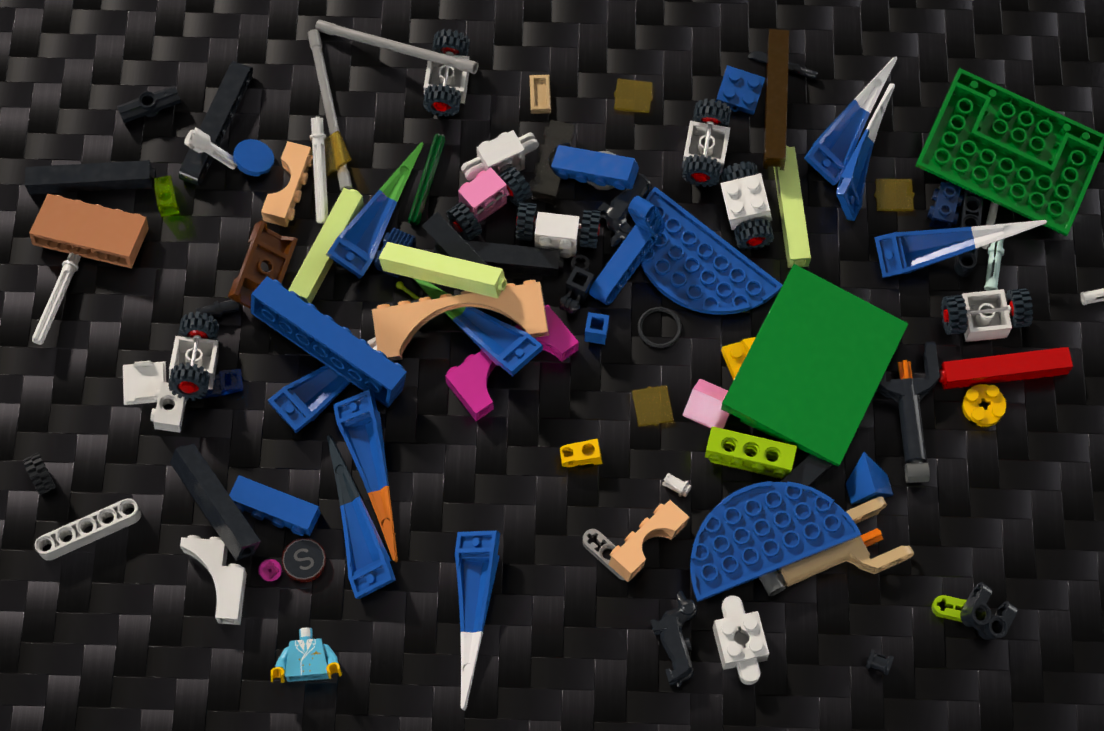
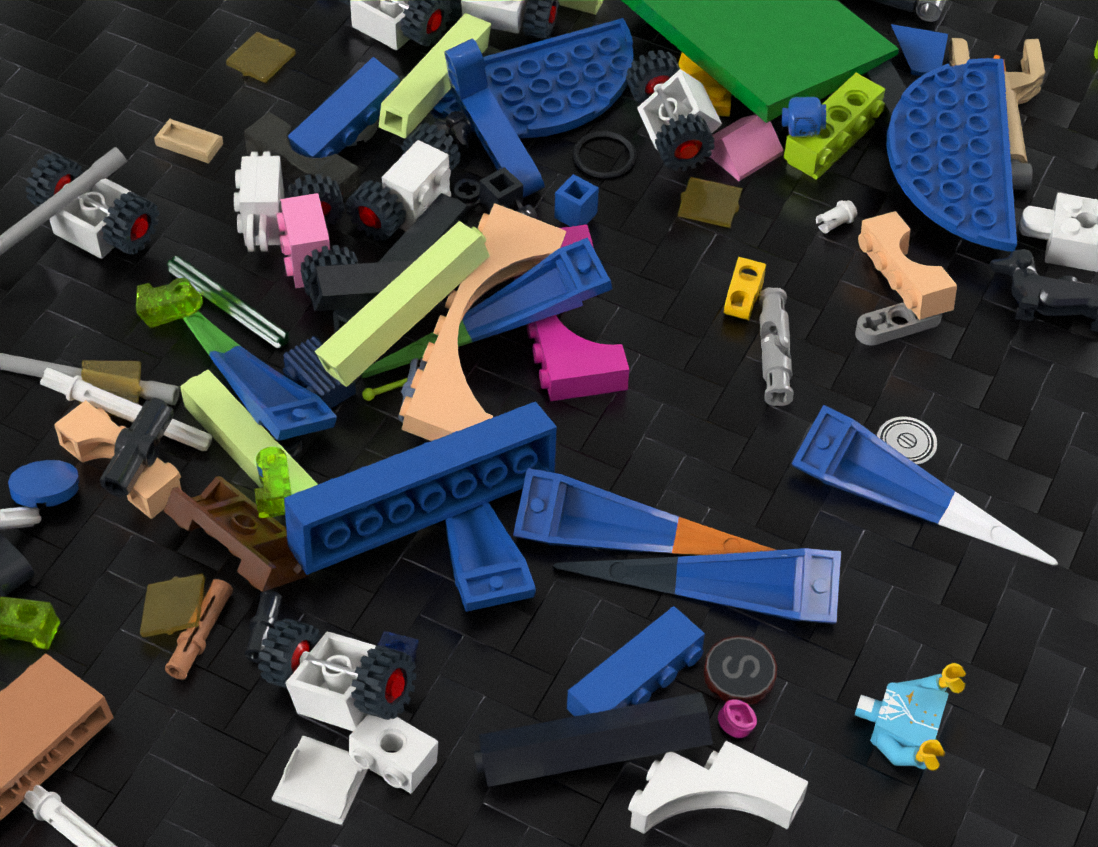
camera: 65 degrees left, 15 degrees down
none -> black piece [100,398,174,498]
none -> clear neon green leg [136,278,203,328]
none -> clear yellow piece [140,574,205,637]
none -> nougat pin [165,579,233,680]
none -> clear neon green leg [254,447,292,519]
none -> yellowish green brick [379,13,491,139]
none -> brick [626,50,722,171]
none -> light grey piece [759,288,794,406]
none -> blue head [782,97,826,137]
none -> white sticker [877,417,937,464]

